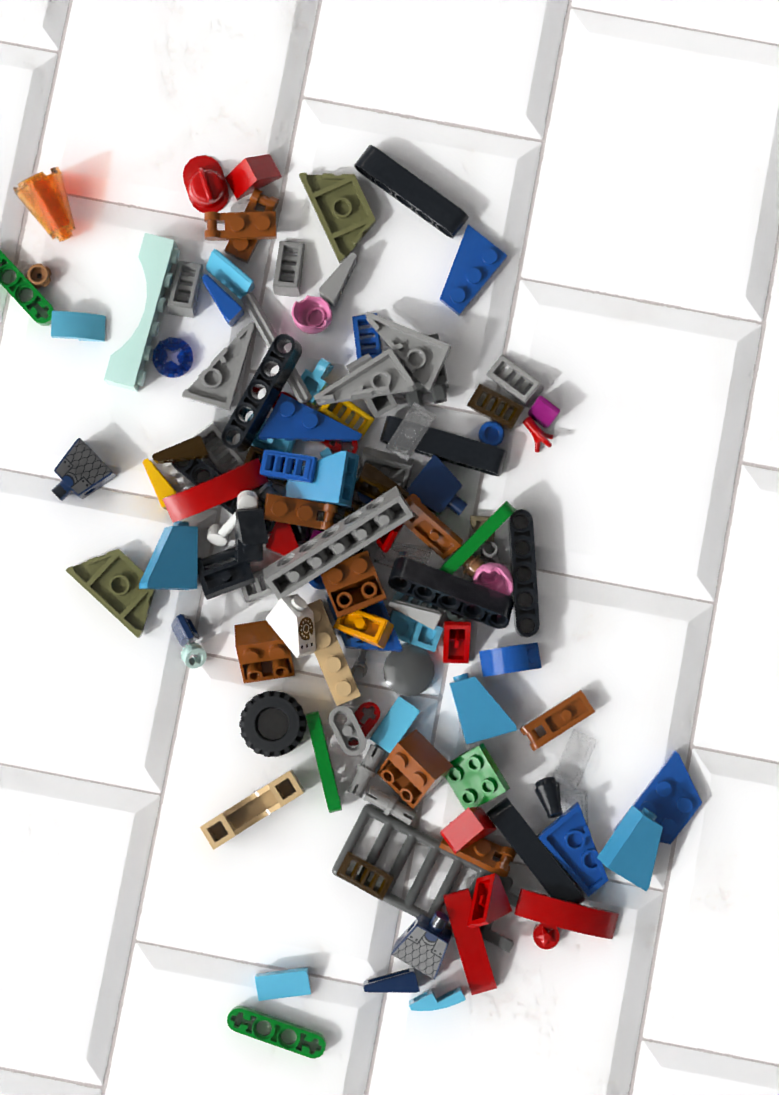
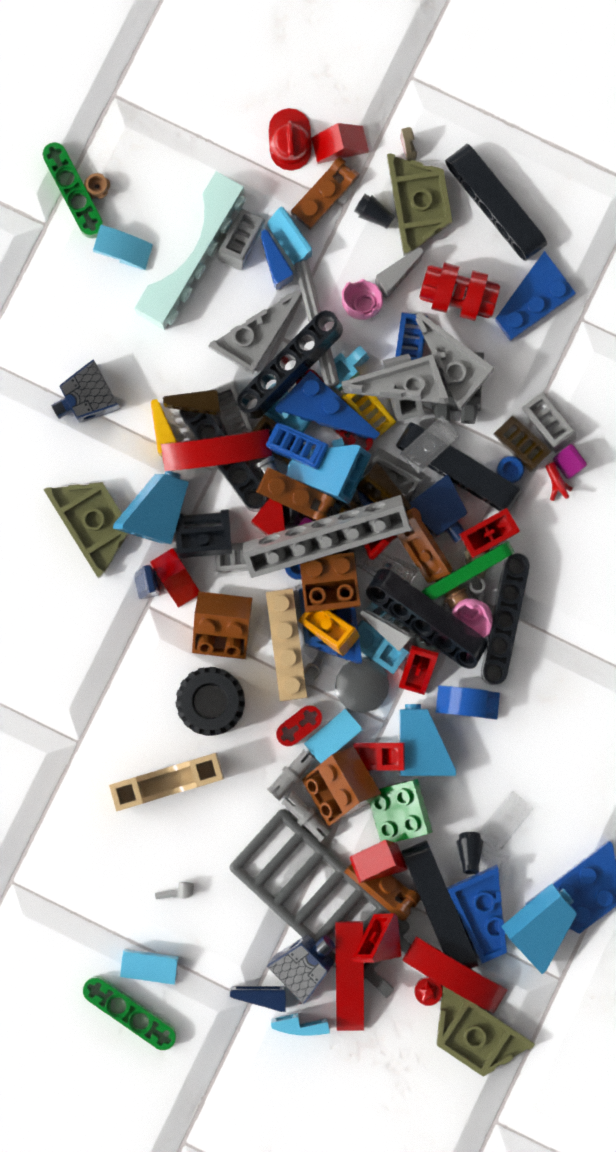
camera: 10 degrees right, 0 degrees up
clear orange cone [13,167,76,242] -> none
clear blue gear [152,337,193,378] -> none
light aqua bush [180,642,207,669] -> none
dark orange plate [204,211,277,241] -> none
white bar [207,490,258,546] -> none
black slope [235,508,268,562] -> none
white slope [266,594,316,658] -> none
light grey slope [273,241,305,297] -> none
green beam [306,711,342,813] -> none
light grey plate [329,706,367,756] -> none
dark brown slope [336,851,395,901] -> none
dark orange plate [519,690,595,751] -> none
none -> red slope [150,548,199,608]
none -> light grey hand [155,882,194,900]
none -> red slope [353,743,405,771]
none -> black cone [354,193,395,229]
none -> dark tan tile [400,127,417,161]
none -> red piece [419,262,500,321]
none -> olive wing [436,986,535,1077]
none -> red slope [459,508,520,558]

